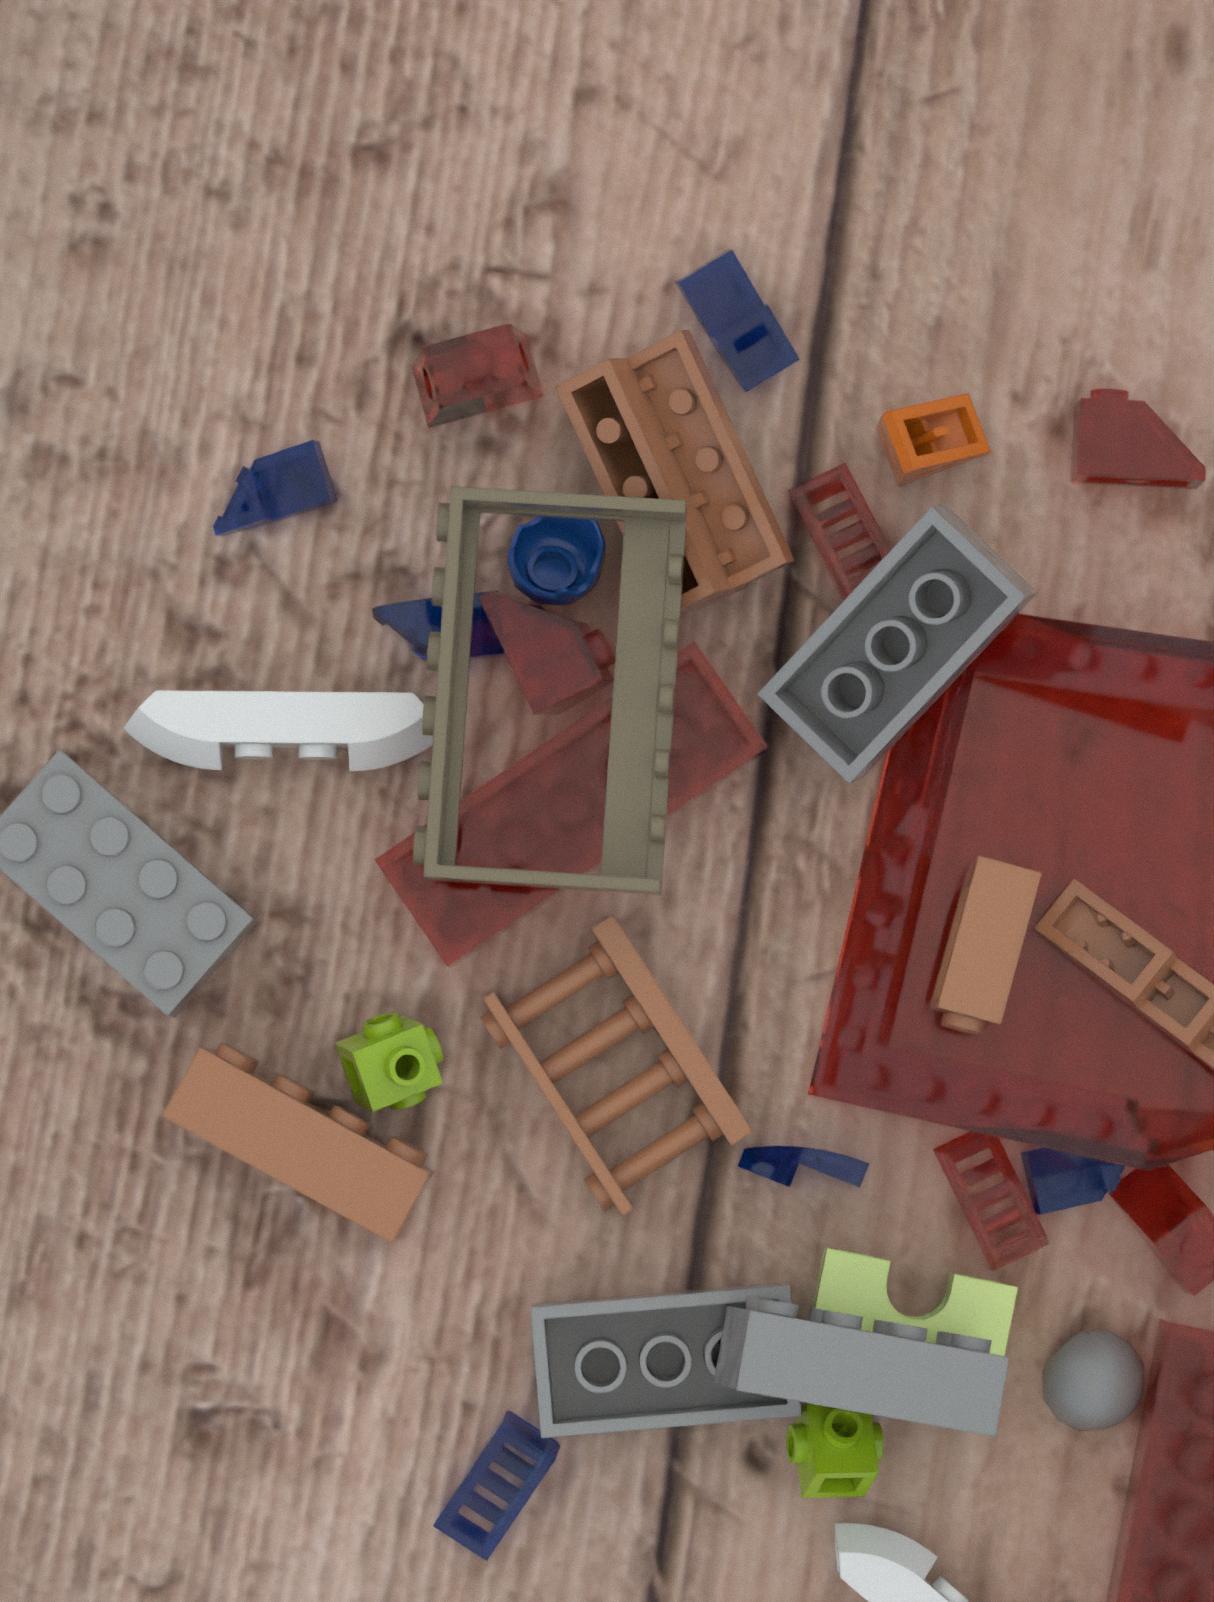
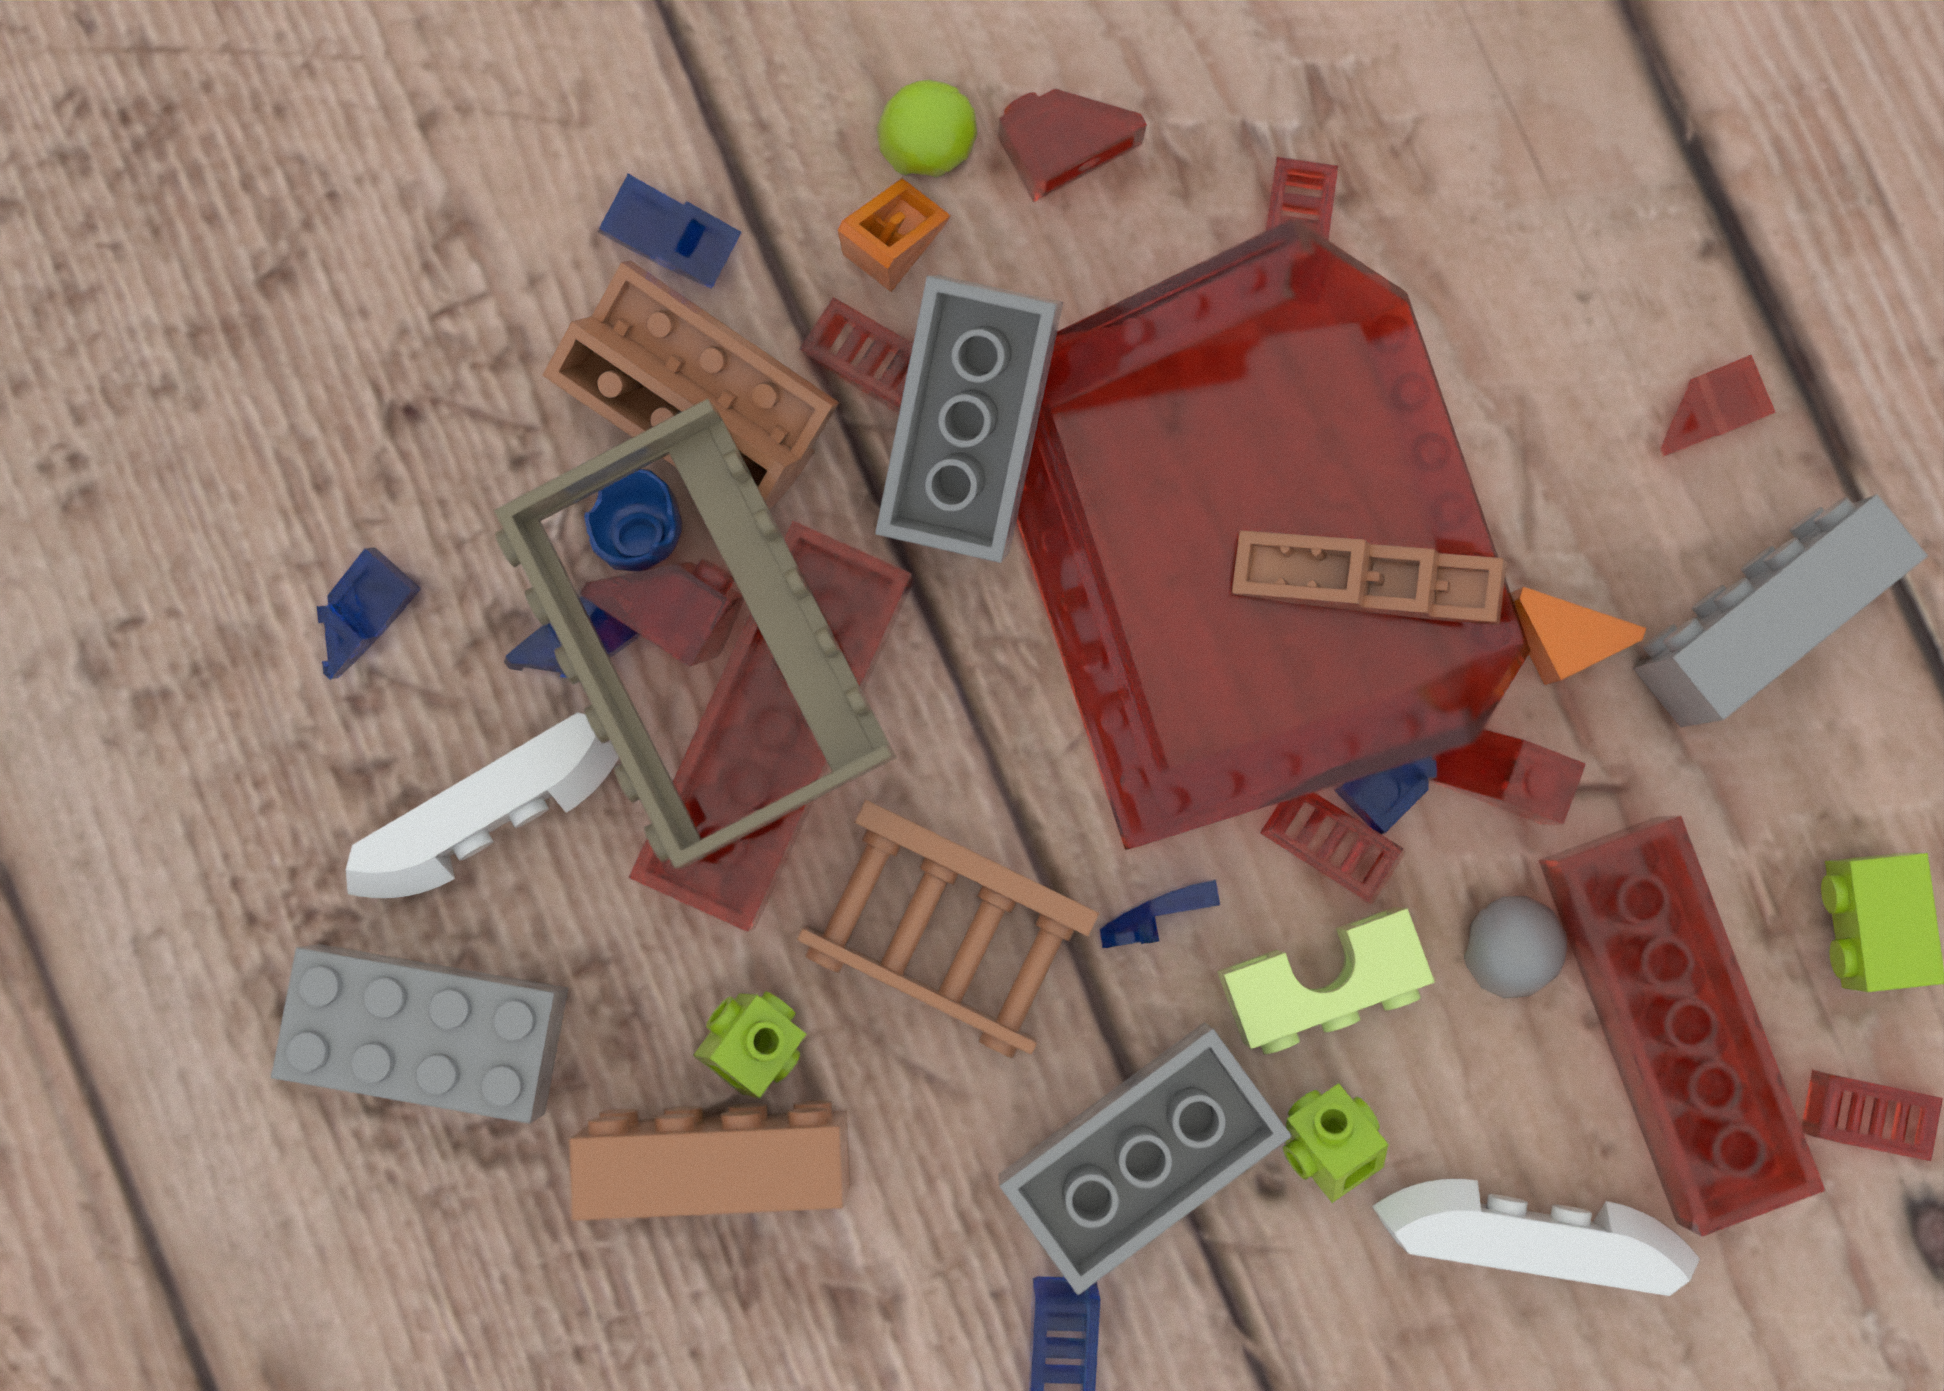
camera: 30 degrees left, 0 degrees up
clear red torso [411,324,544,428] -> none
light grey brick [714,1296,1009,1437] -> none
nougat window [929,855,1042,1036] -> none
none -> lime hair [876,80,978,178]

